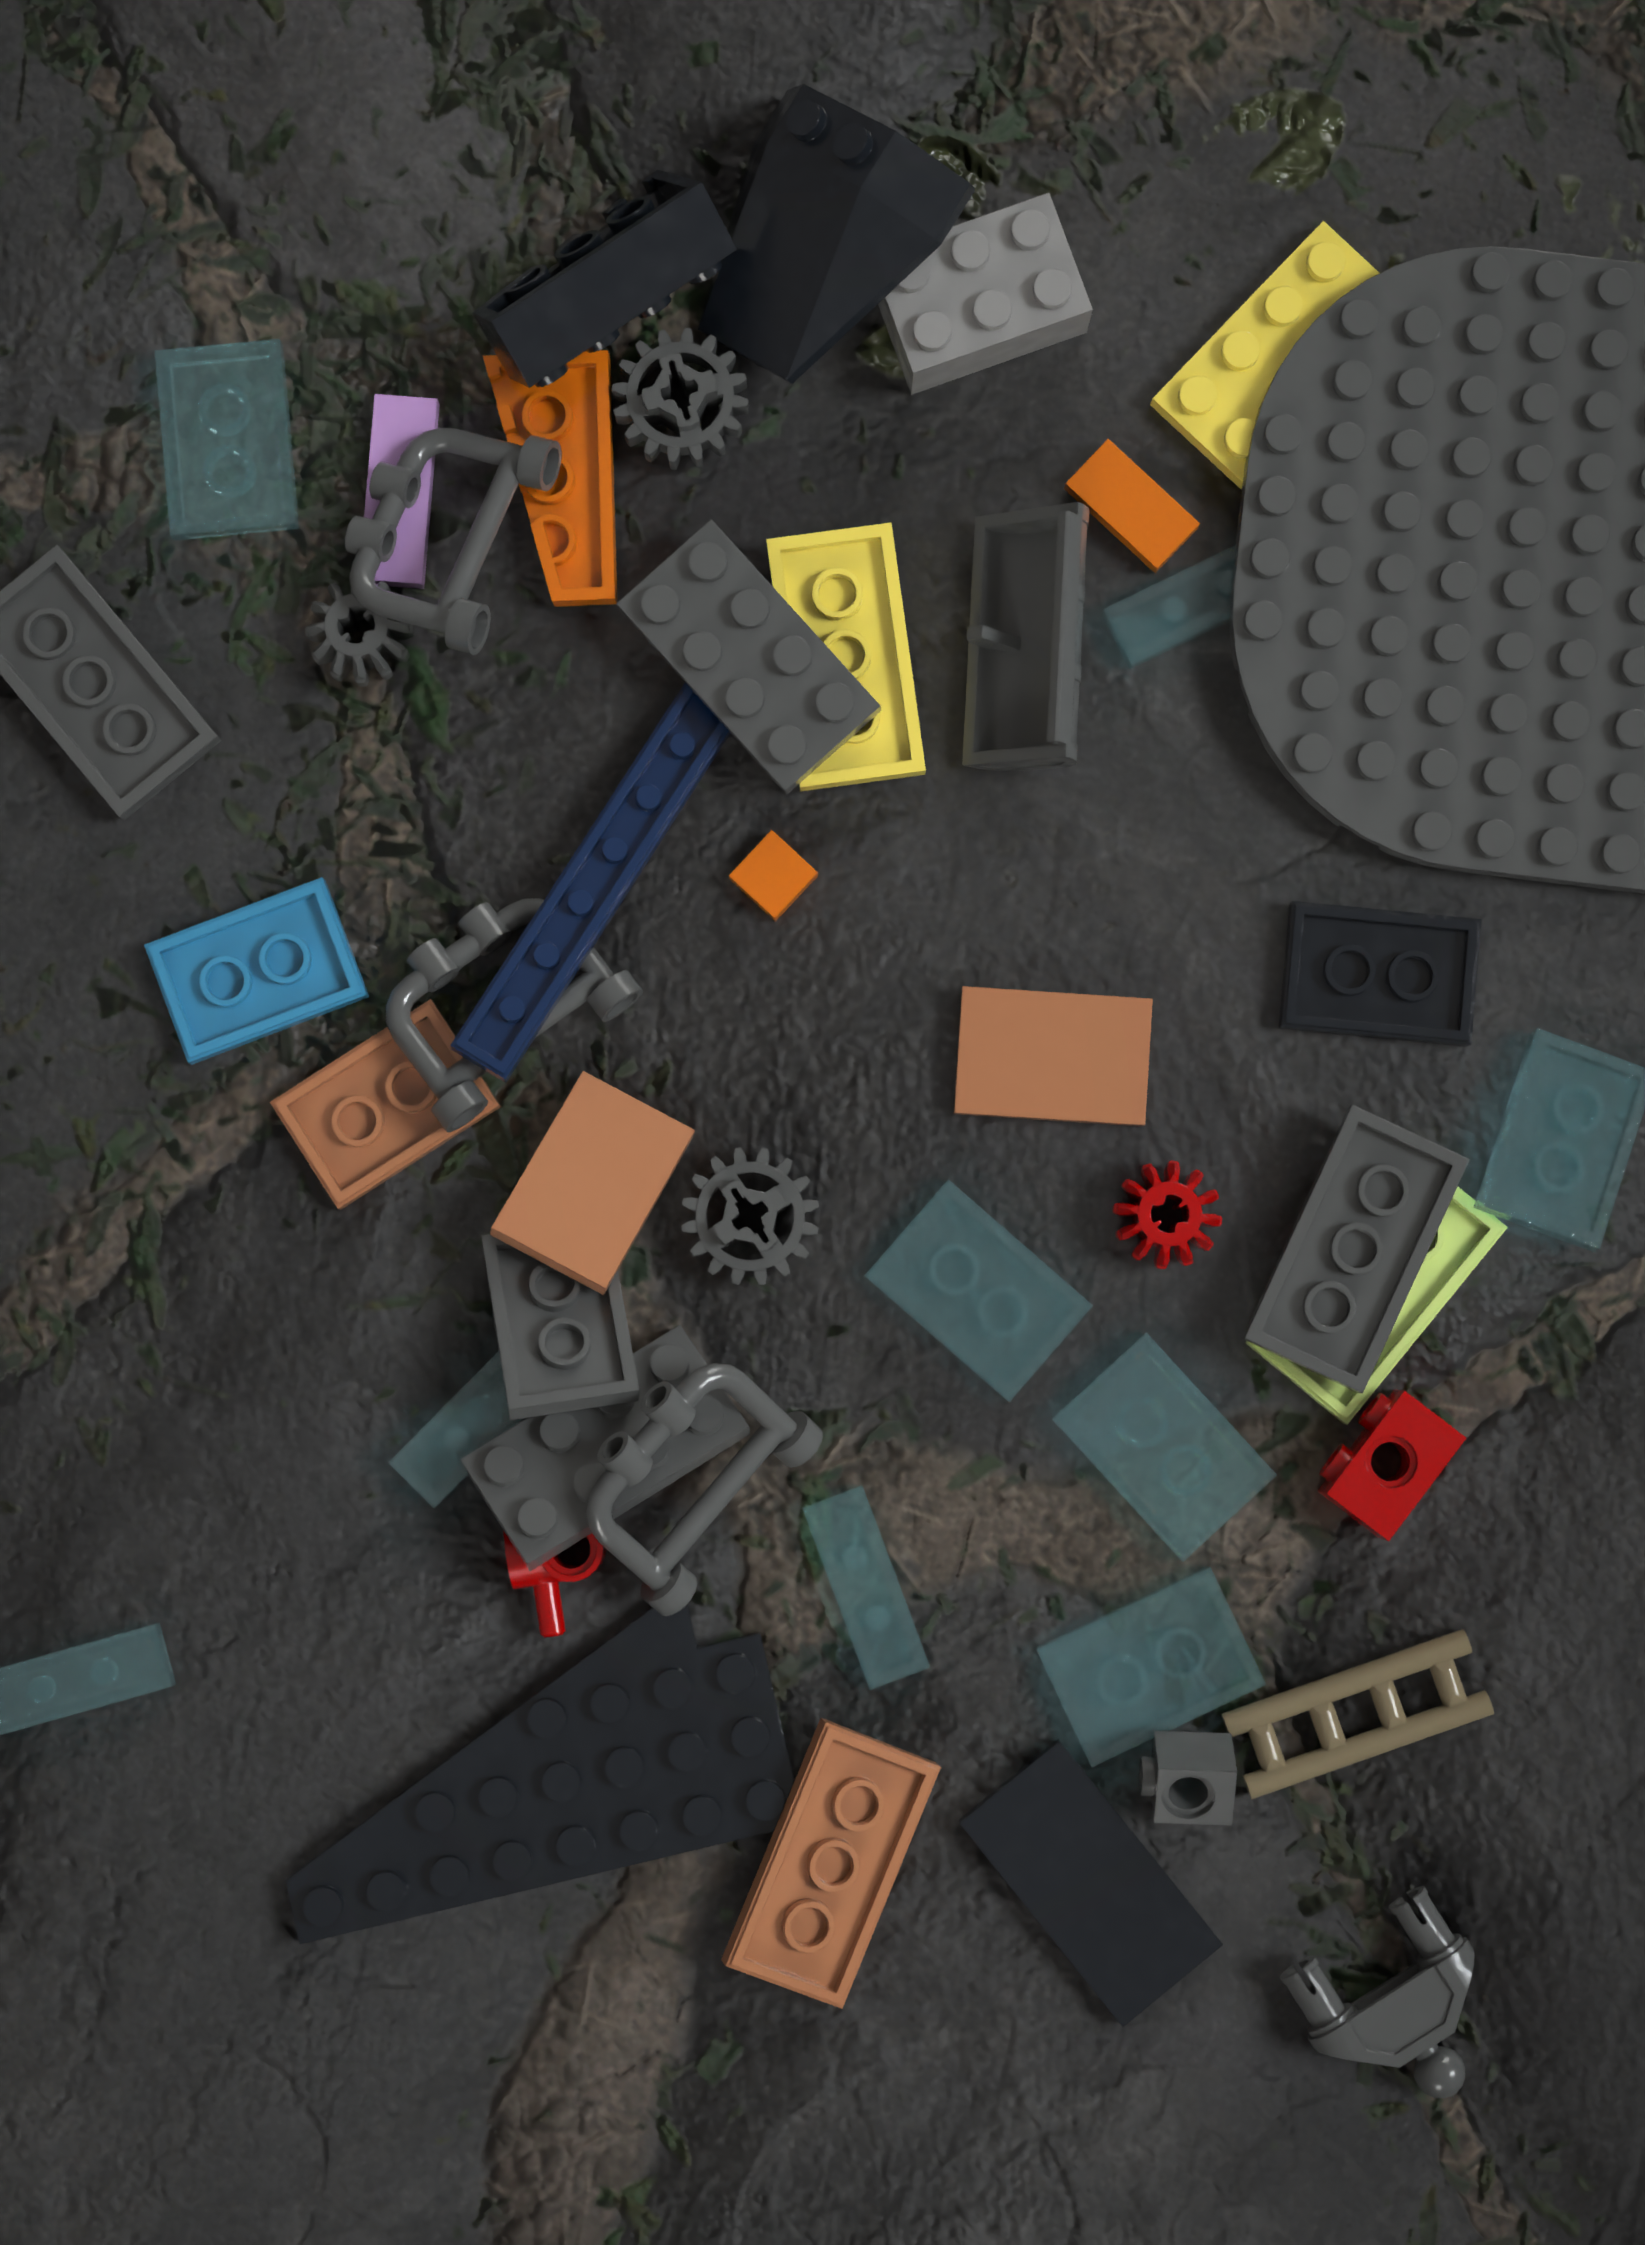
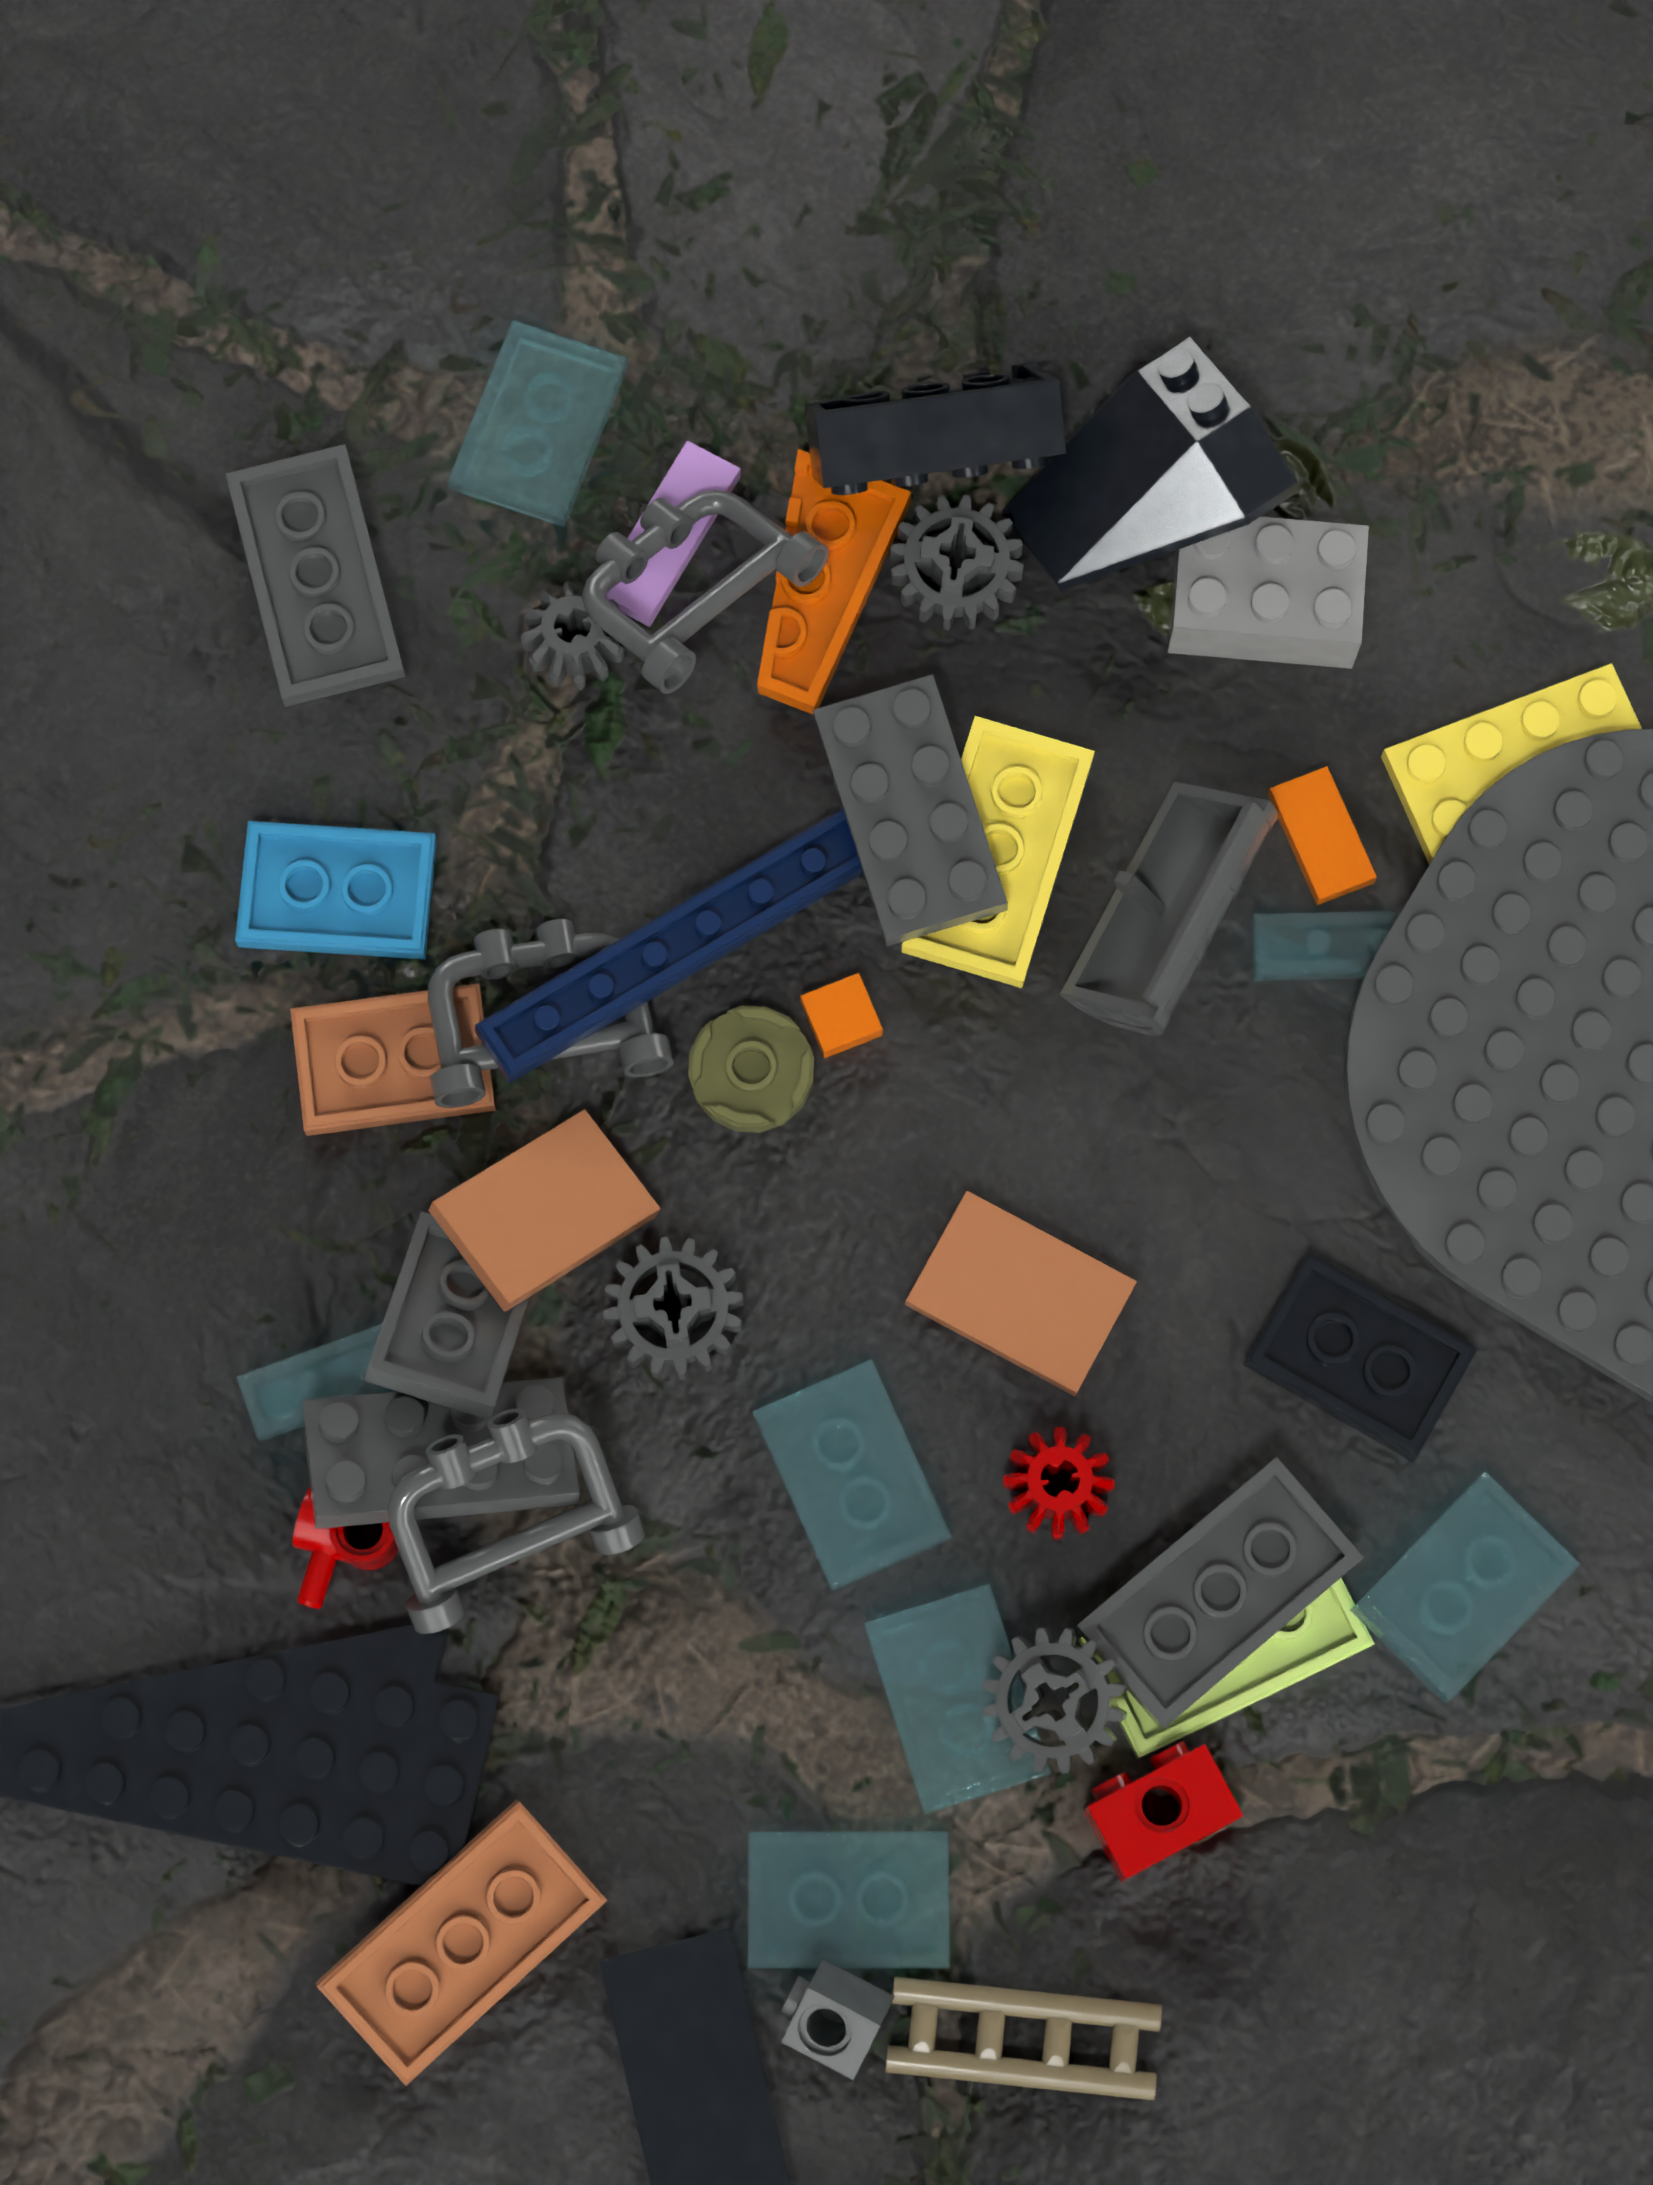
camera: 25 degrees right, 10 degrees down
clear light blue tile [802,1485,930,1690] -> none
none -> olive tile [688,1006,814,1133]
none -> dark grey gear [981,1627,1128,1774]

